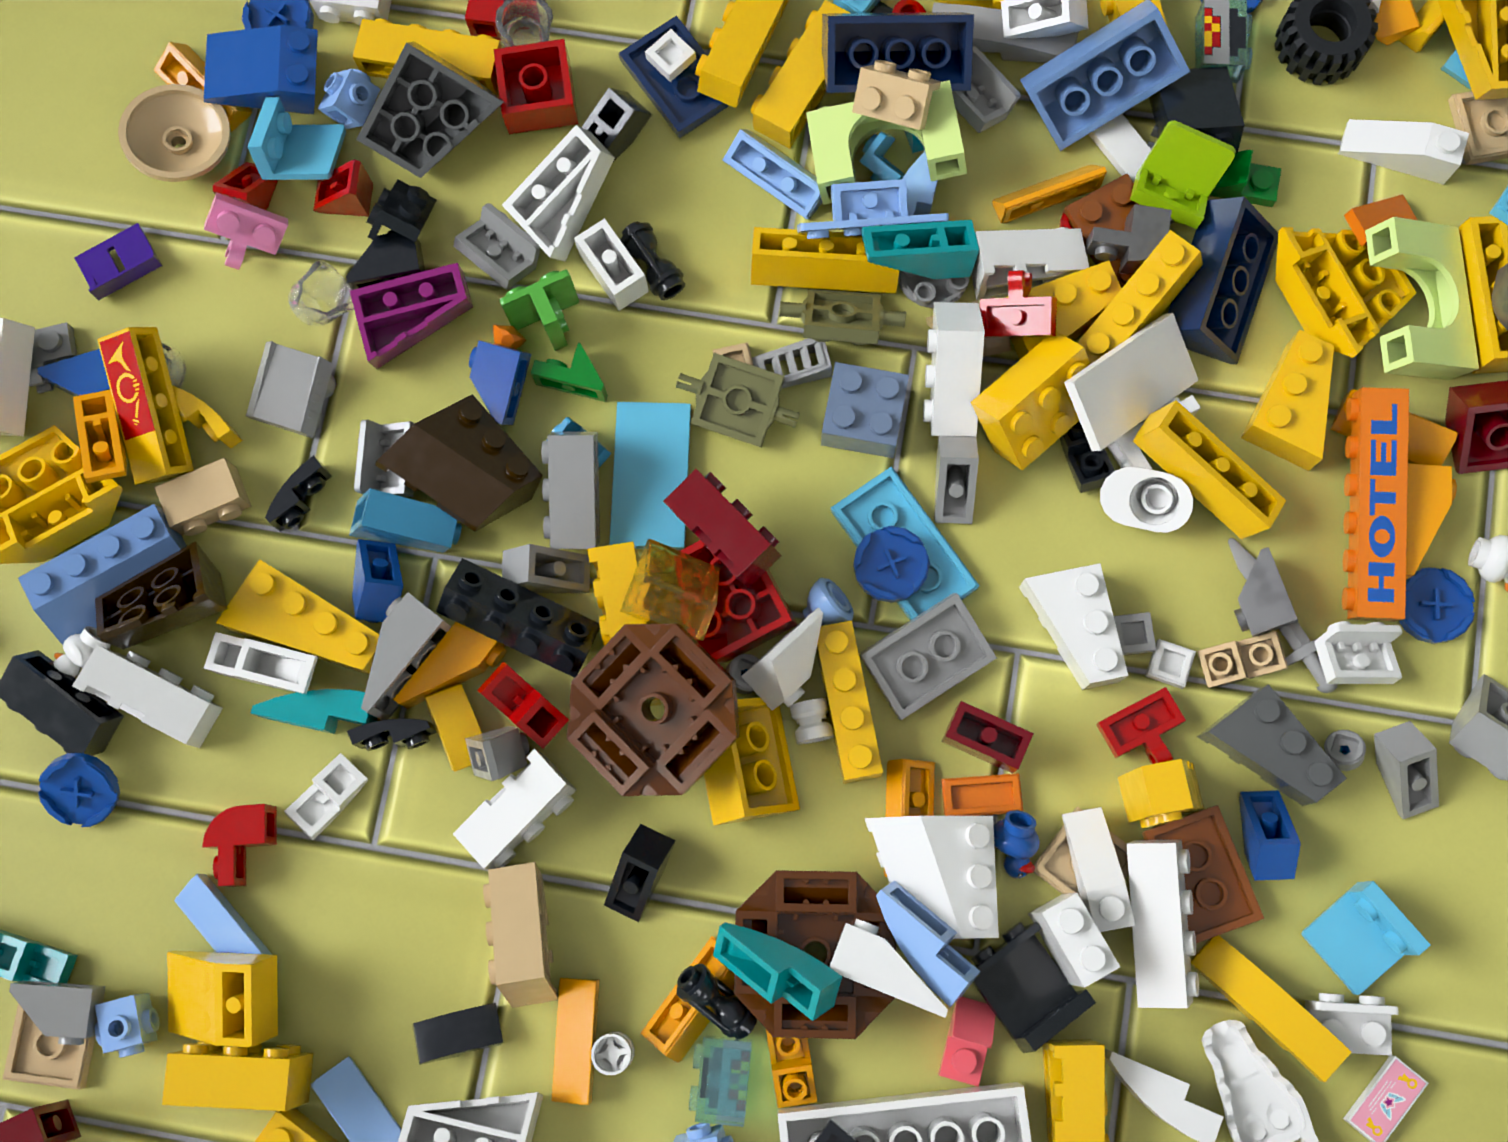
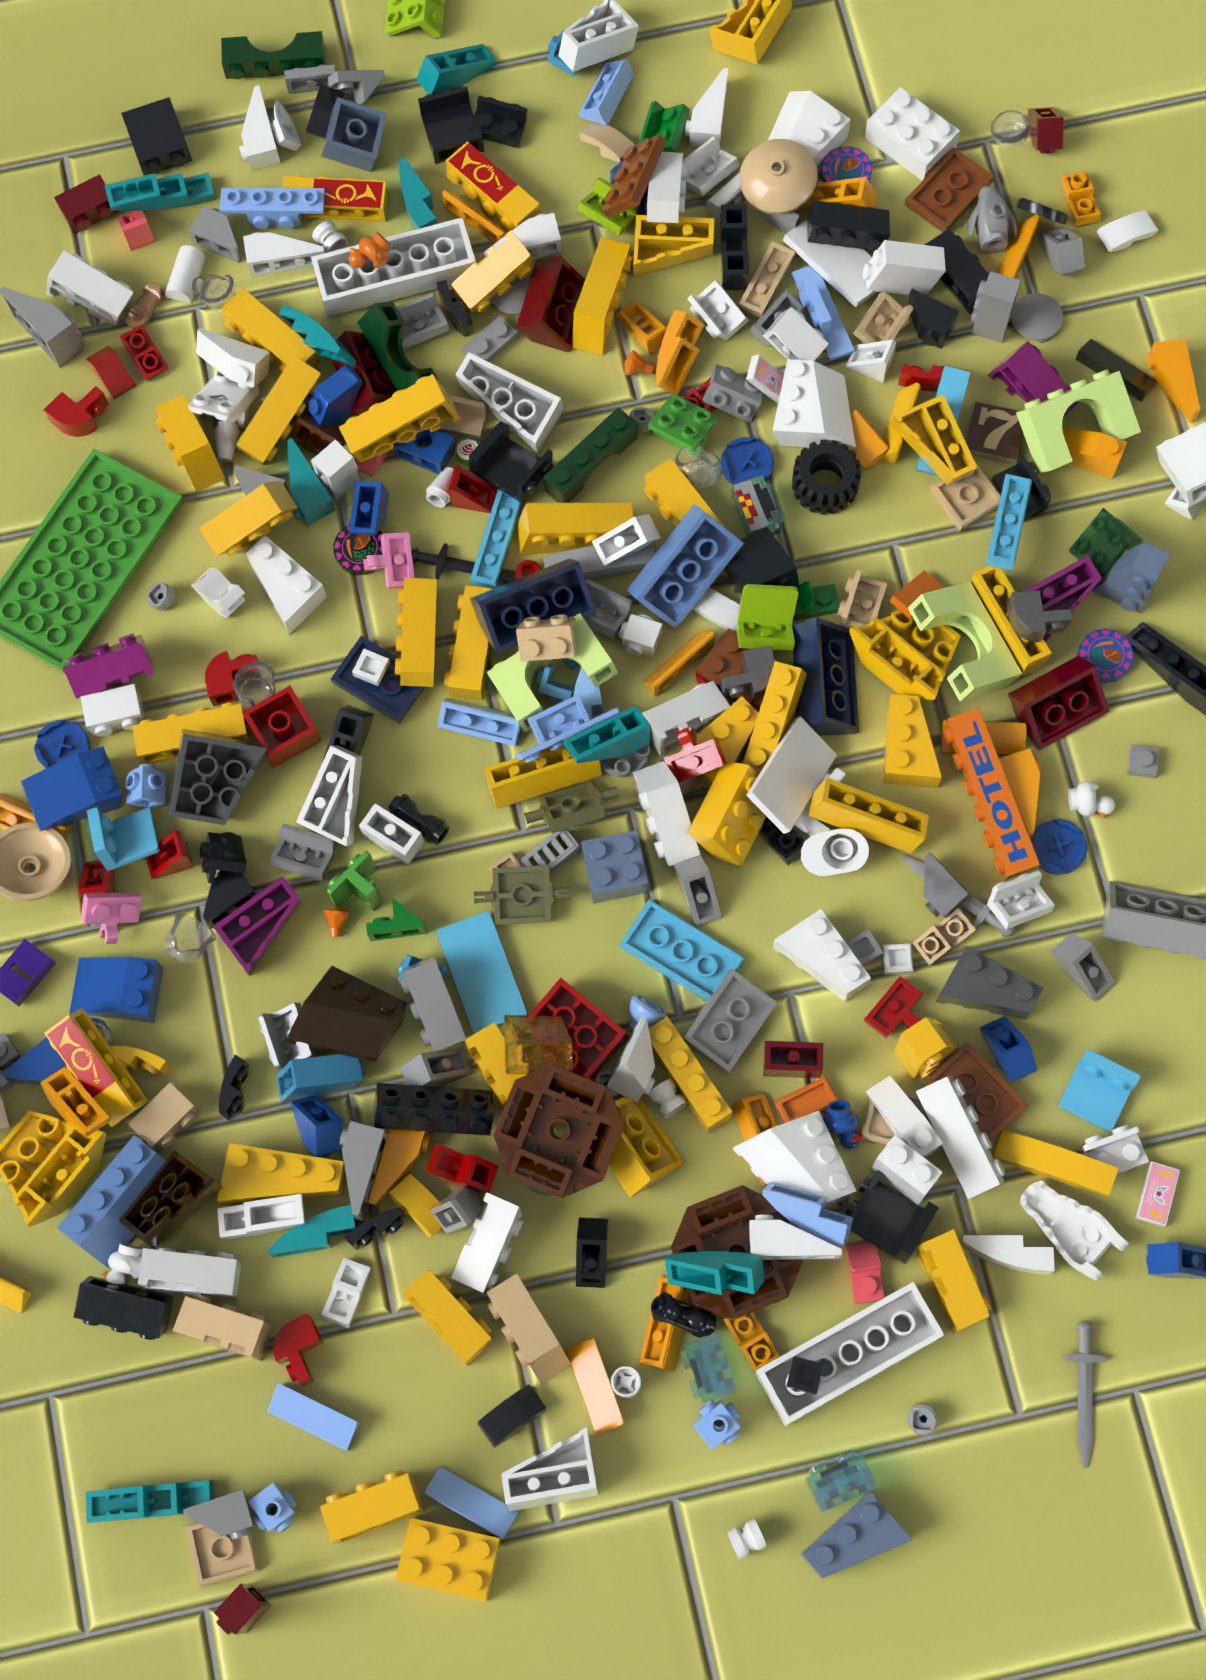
camera: 25 degrees left, 5 degrees down
blue tile [38,753,120,827] -> none
yellow slope [167,951,278,1048] -> none
light grey slope [246,341,336,438] -> none
slope [469,340,531,425] -> none
dark red wedge [663,469,782,588] -> none
blue tile [853,526,930,603] -> none
light grey tile [1324,730,1366,771] -> none
white slope [1338,119,1469,185] -> none
none -> blue slope [69,957,163,1023]
none -> tan wedge [172,1294,273,1361]
none -> yellow wedge [402,1269,493,1366]
none -> white brick [619,614,662,658]
none -> tan bracket [837,569,887,629]

